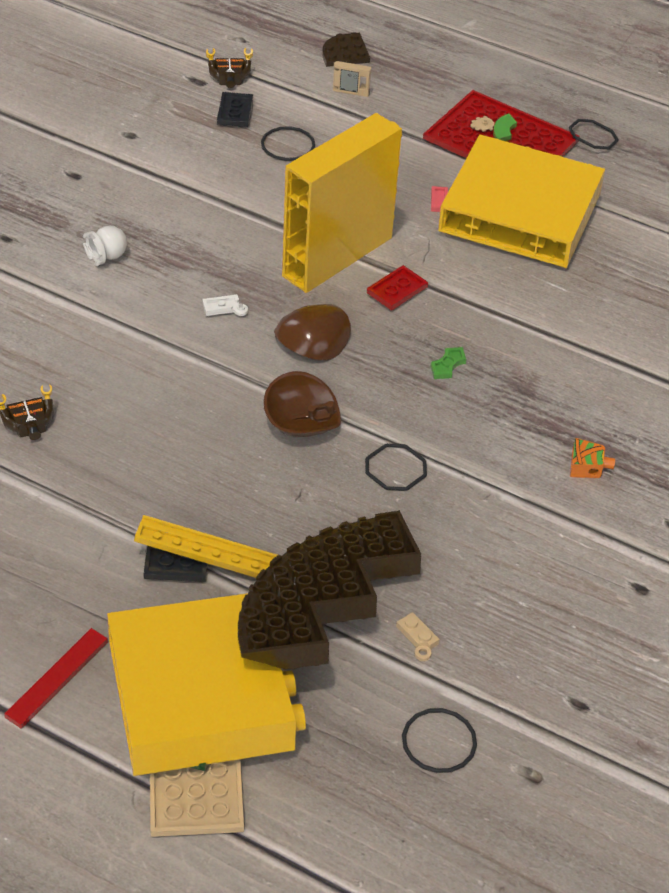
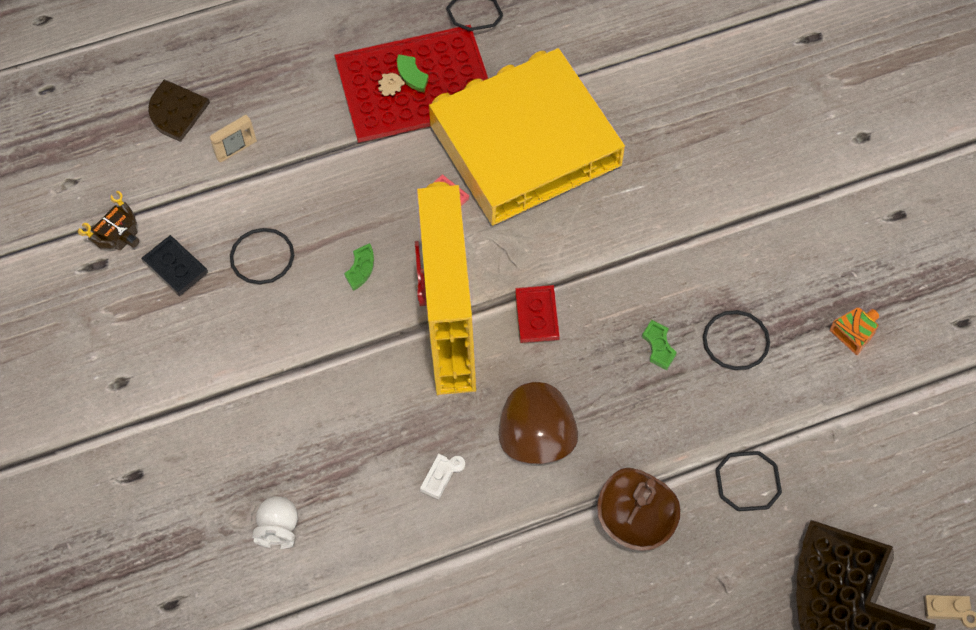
camera: 45 degrees left, 15 degrees up
none -> black piece [703,310,770,370]

